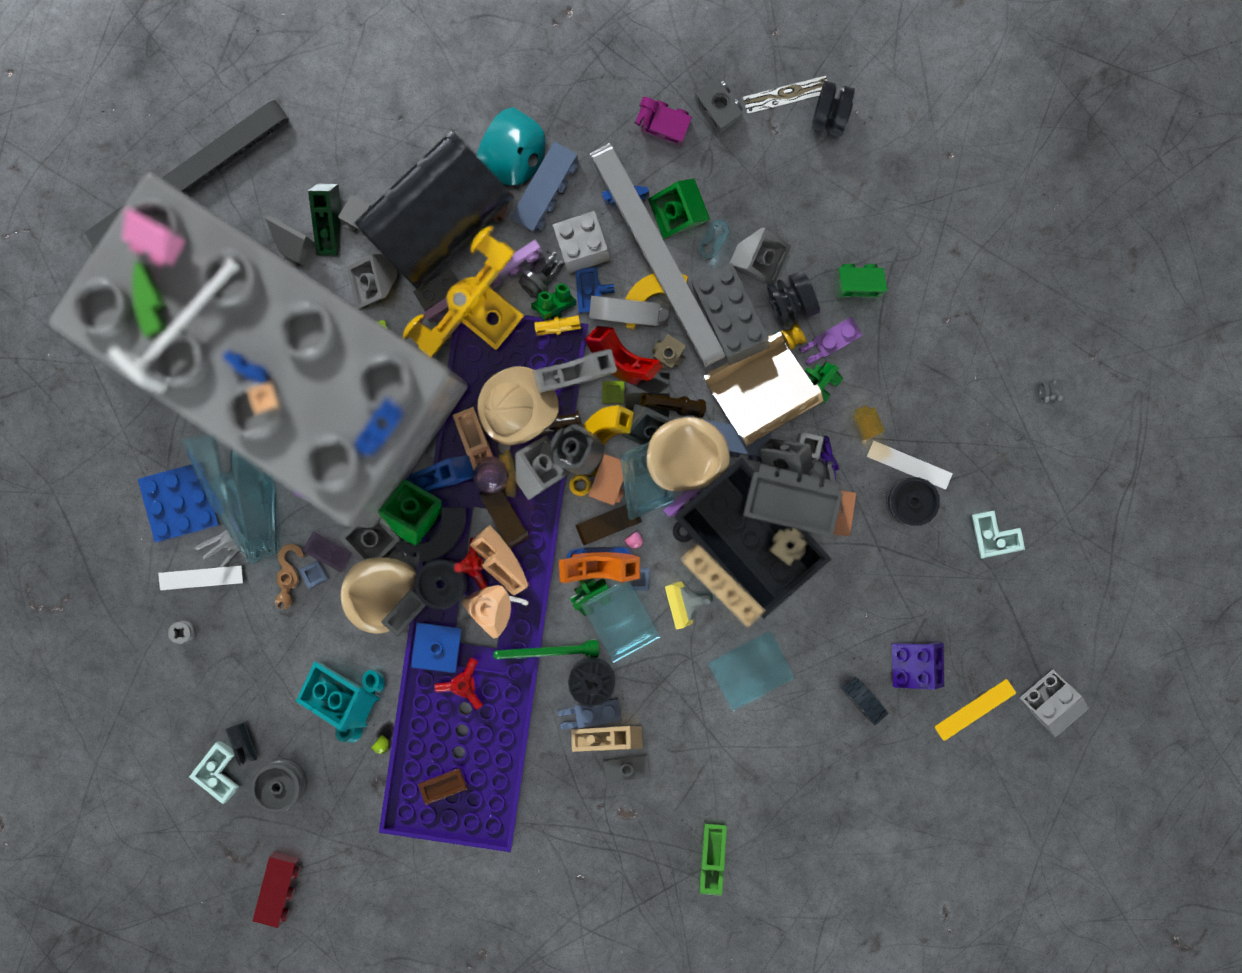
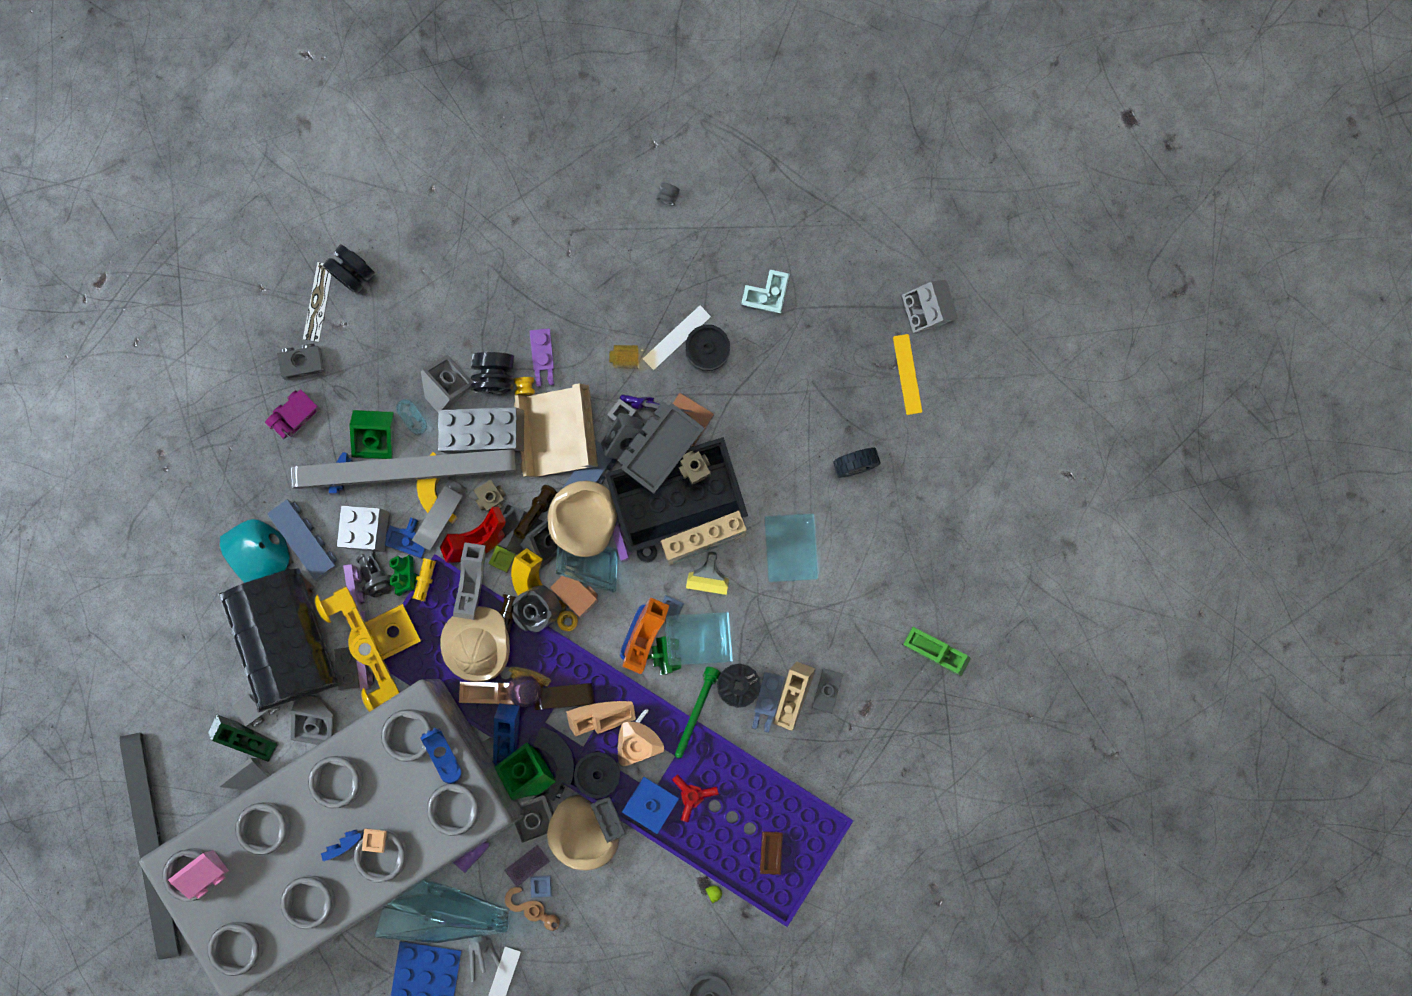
camera: 60 degrees left, 5 degrees down
white tile [108,258,240,393] -> none
bright green slope [133,261,168,340] -> none
teal piece [296,661,385,743] -> none
red piece [454,537,487,590] -> none
light grey slope [516,435,571,500] -> none
dark brown beam [575,502,642,546] -> none
bright pink hinge [624,530,643,549] -> none
green hips [805,362,843,403] -> none
green slope [836,264,887,297] -> none
dark purple bracket [892,642,945,690] -> none

